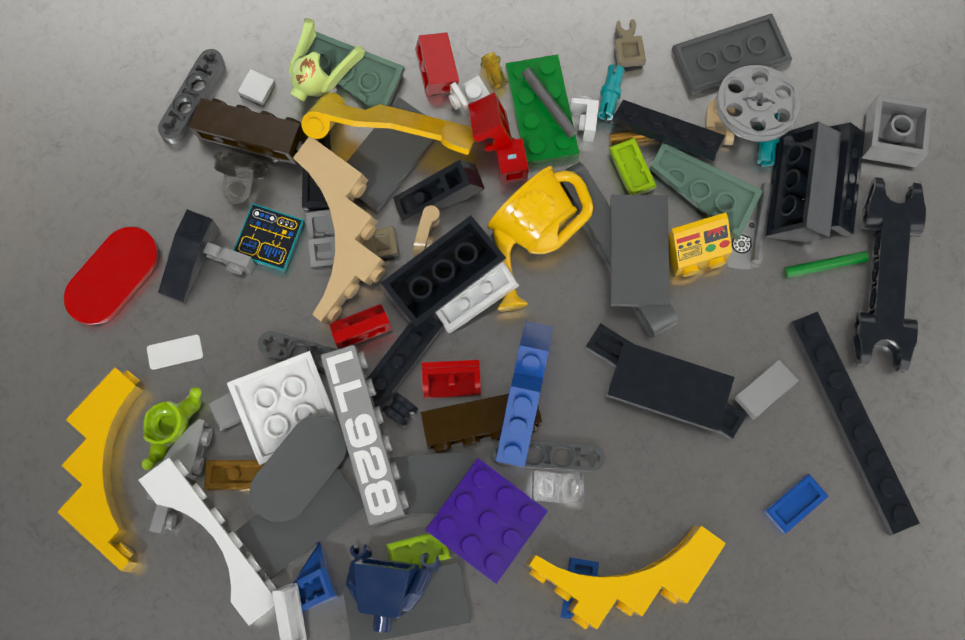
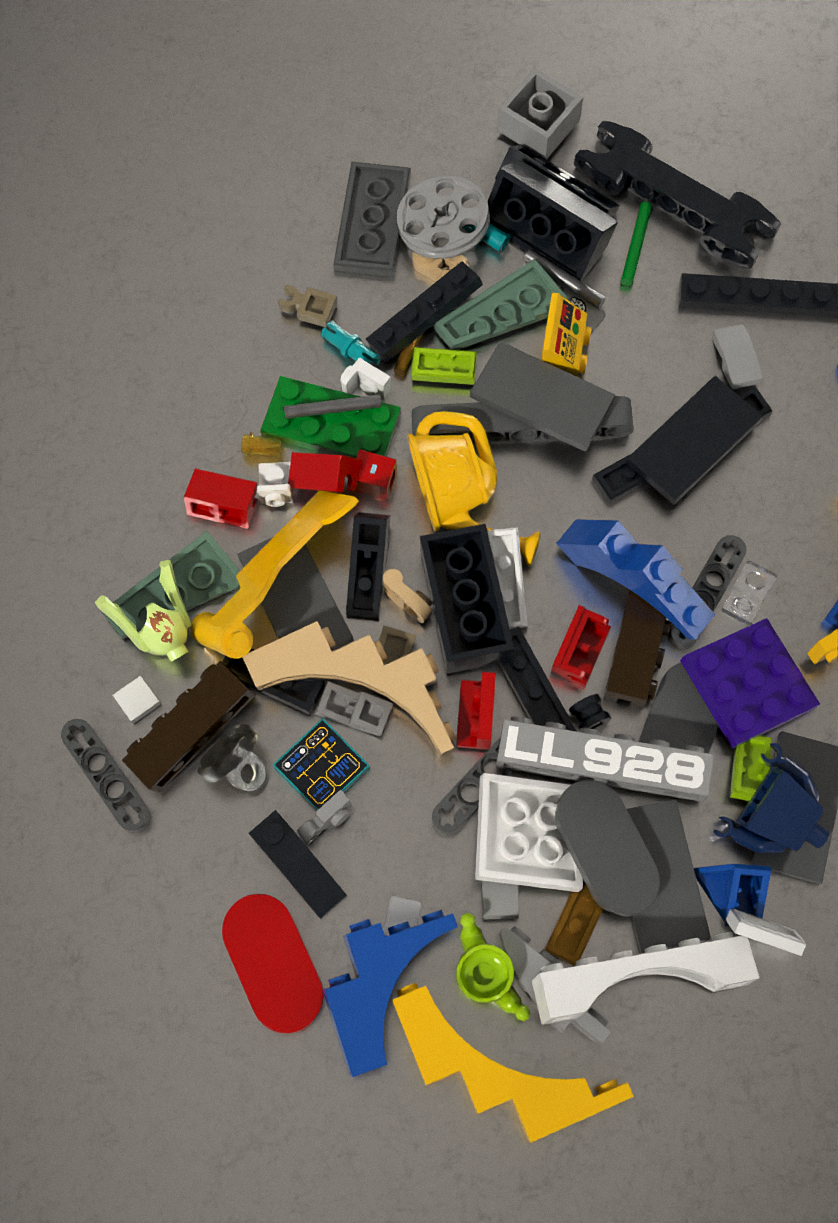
camera: 60 degrees left, 5 degrees down
none -> blue arch [322,909,458,1077]

